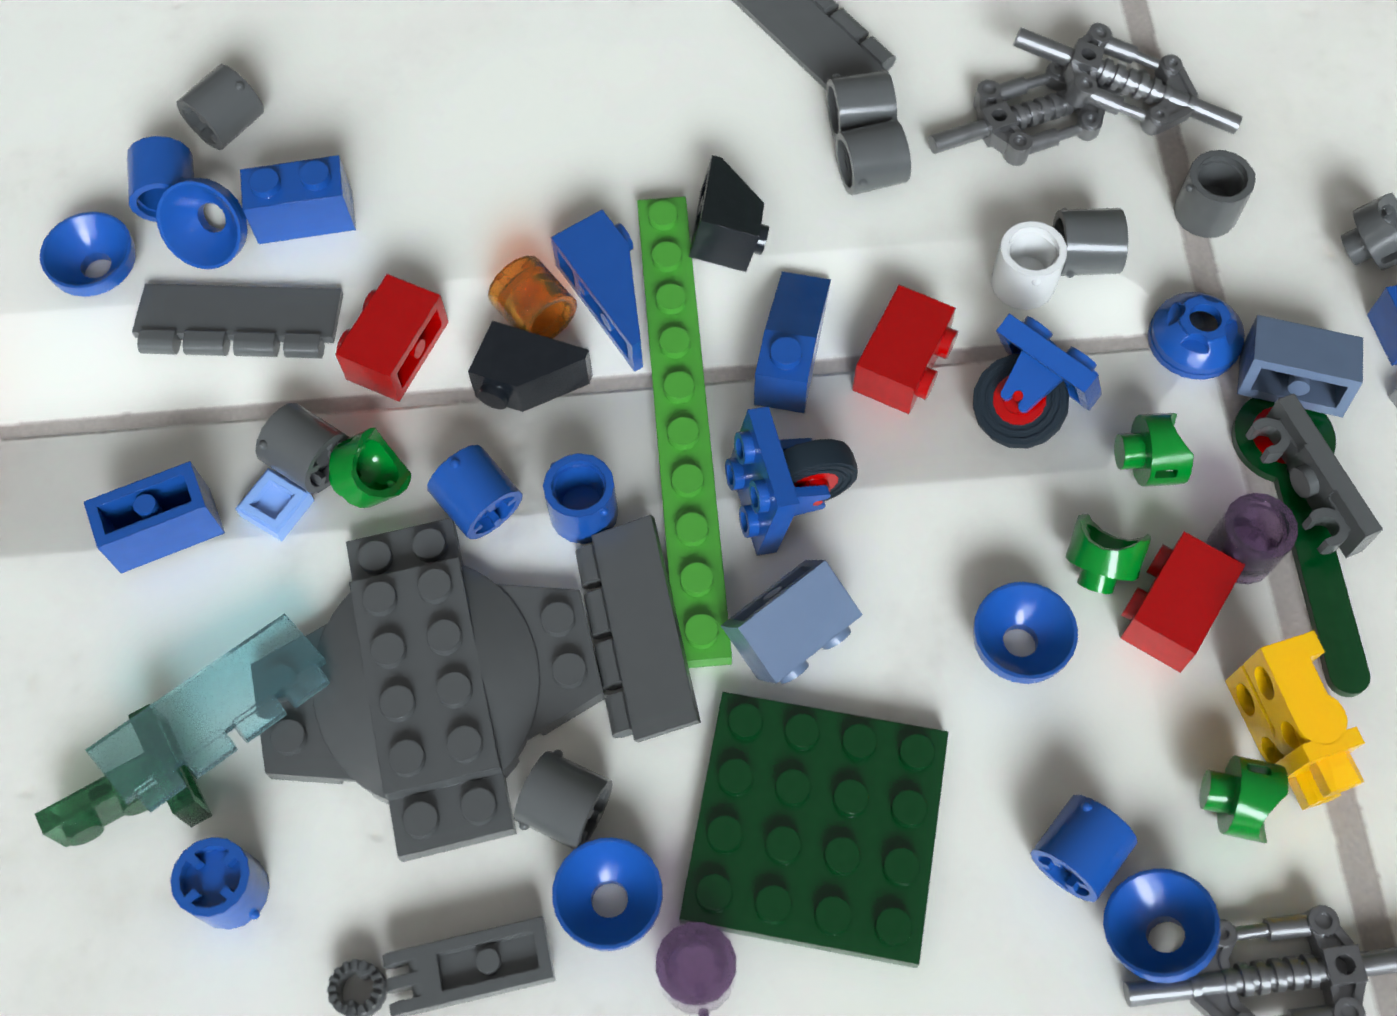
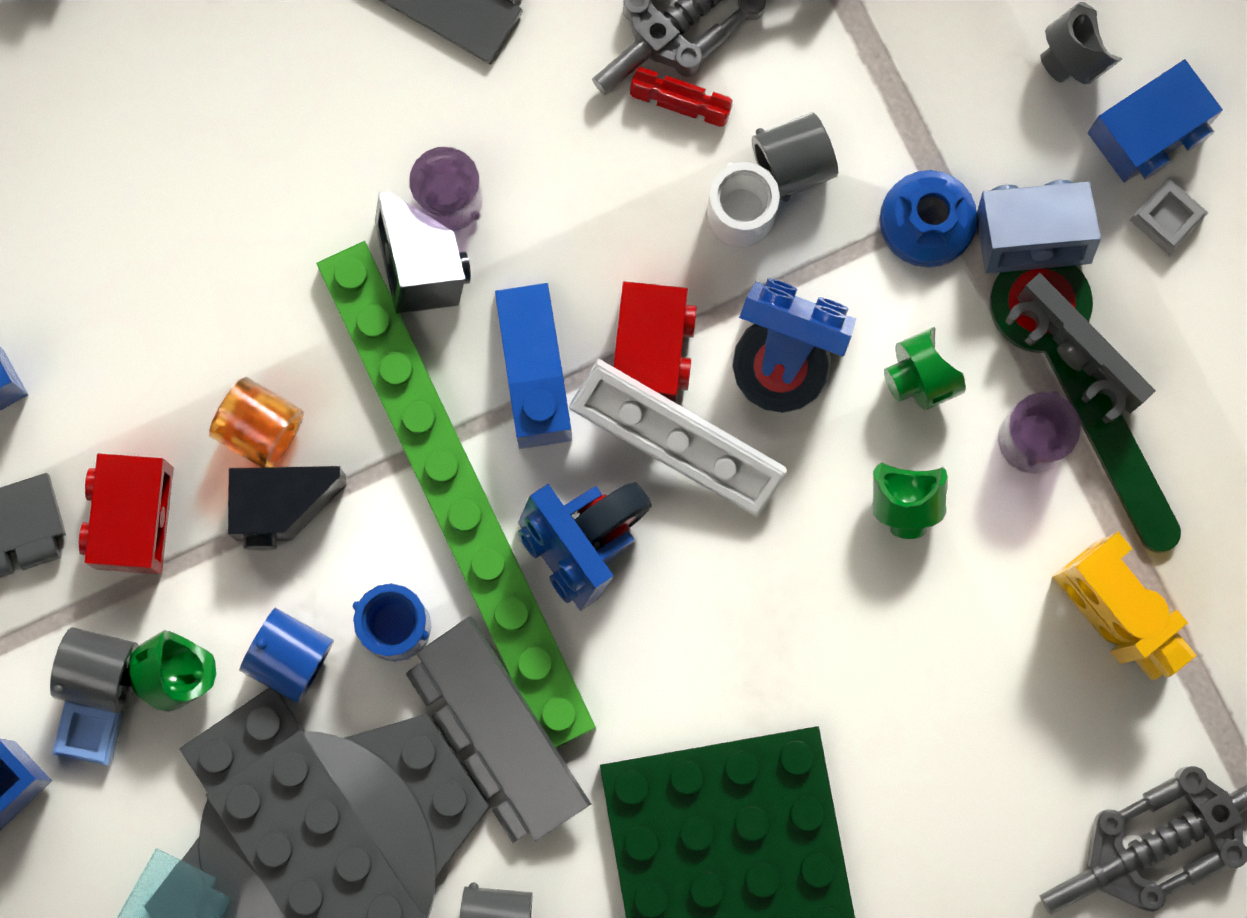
camera: 25 degrees left, 15 degrees up
blue slope [551,210,643,372] -> none
sand blue brick [721,560,863,684] -> none
dark grey piece [826,70,897,140] -> none
dark grey piece [835,119,911,195] -> none
blue piece [973,582,1078,684] -> none
blue piece [1030,795,1138,902] -> none
blue piece [1103,868,1221,983] -> none
red brick [1120,532,1245,673] -> none
dark grey piece [1174,150,1256,238] -> none
green piece [1199,755,1289,843] -> none
none -> clear purple piece [409,147,483,232]
none -> white tile [569,359,787,517]
none -> red axle [630,67,733,127]

